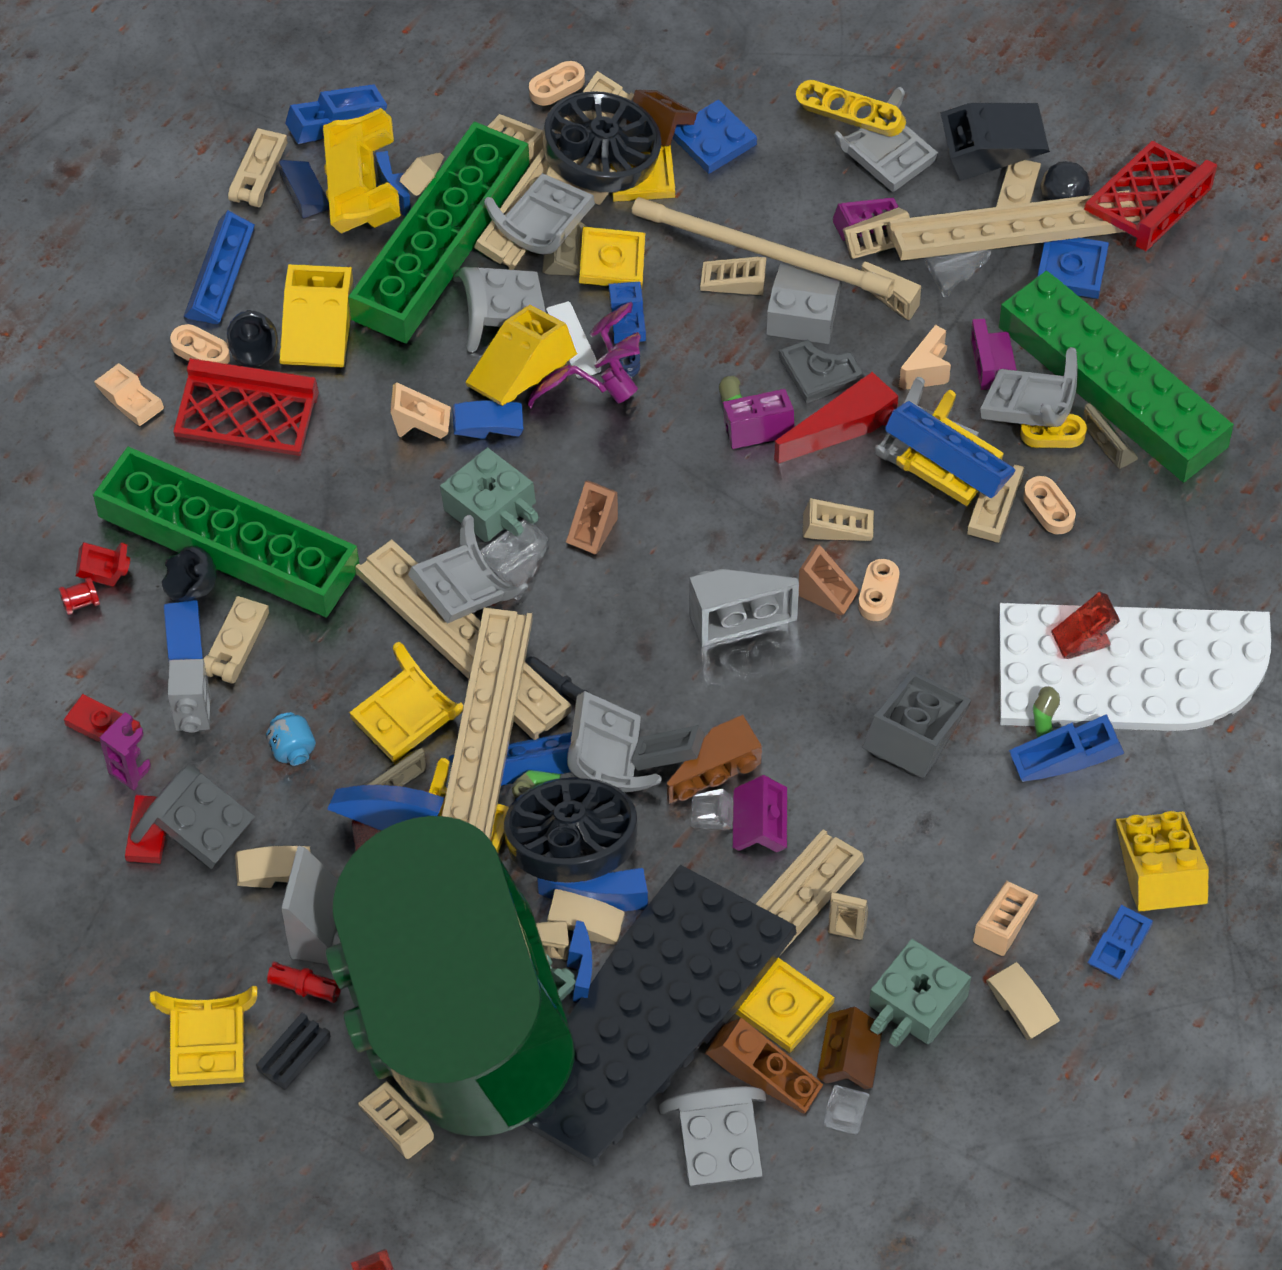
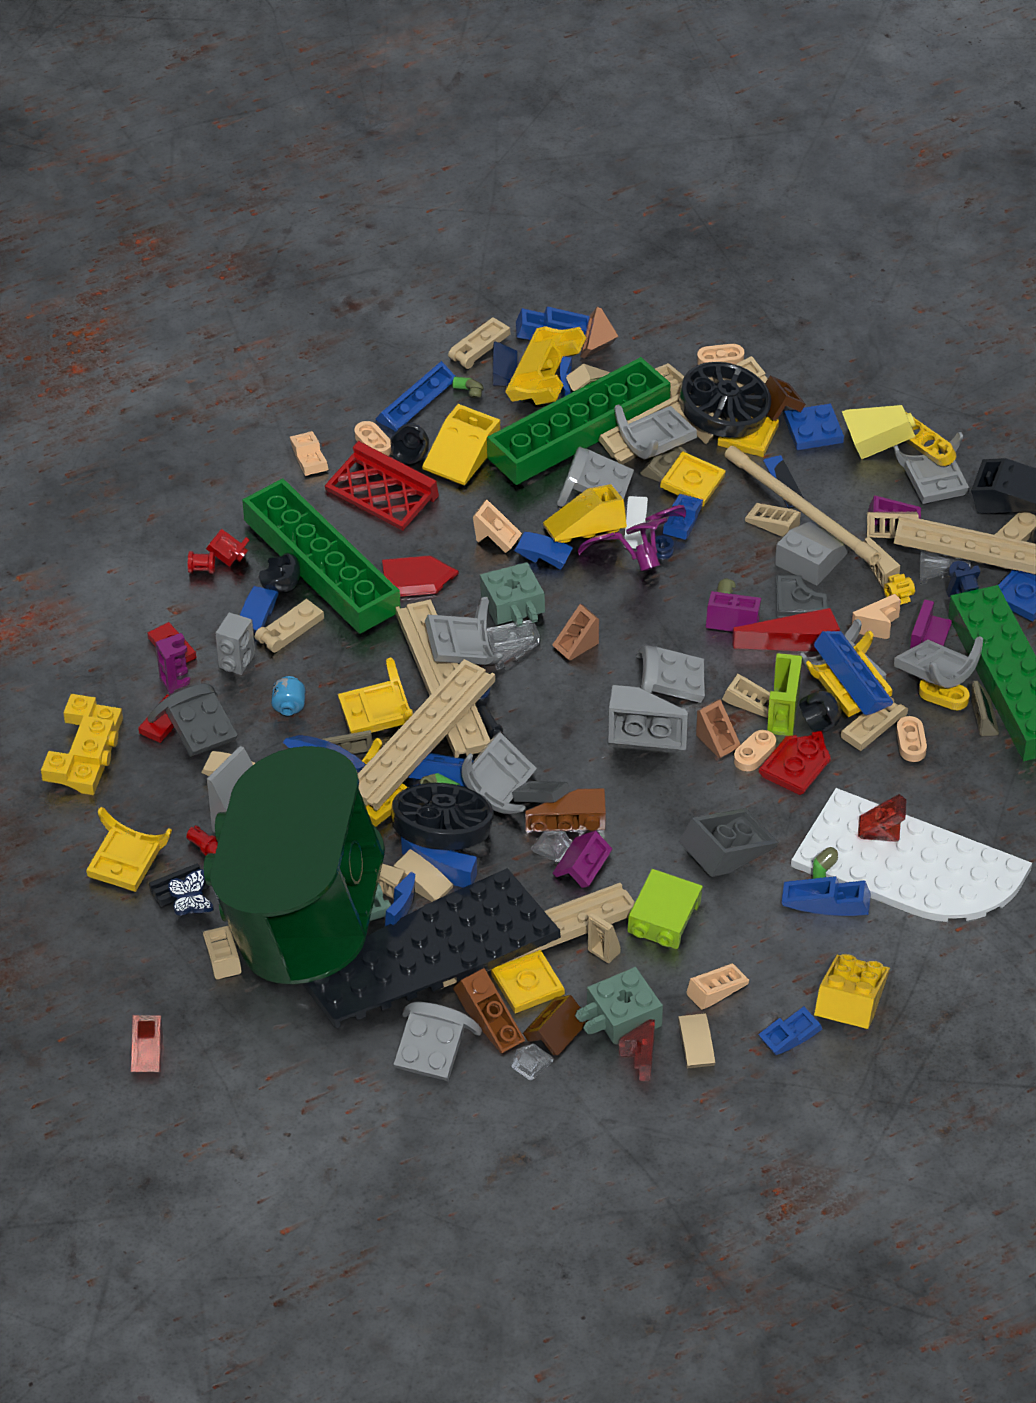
camera: 25 degrees right, 10 degrees down
none -> yellow bracket [41,694,123,795]
none -> dark blue animal [168,869,214,915]
none -> red tile [382,555,459,597]
none -> arm [453,376,484,398]
none -> nougat slope [580,307,619,359]
none -> clear red slope [619,1019,655,1081]
none -> lime panel [627,869,703,949]
none -> light grey piece [636,645,705,703]
none -> red tile [758,731,831,795]
none -> black sticker [763,455,804,507]
none -> lime panel [767,653,802,736]
none -> black hair [799,690,842,732]
none -> light yellow slope [842,405,916,459]
none -> yellow gear [884,574,915,605]
none -> dark blue hips [946,561,981,597]

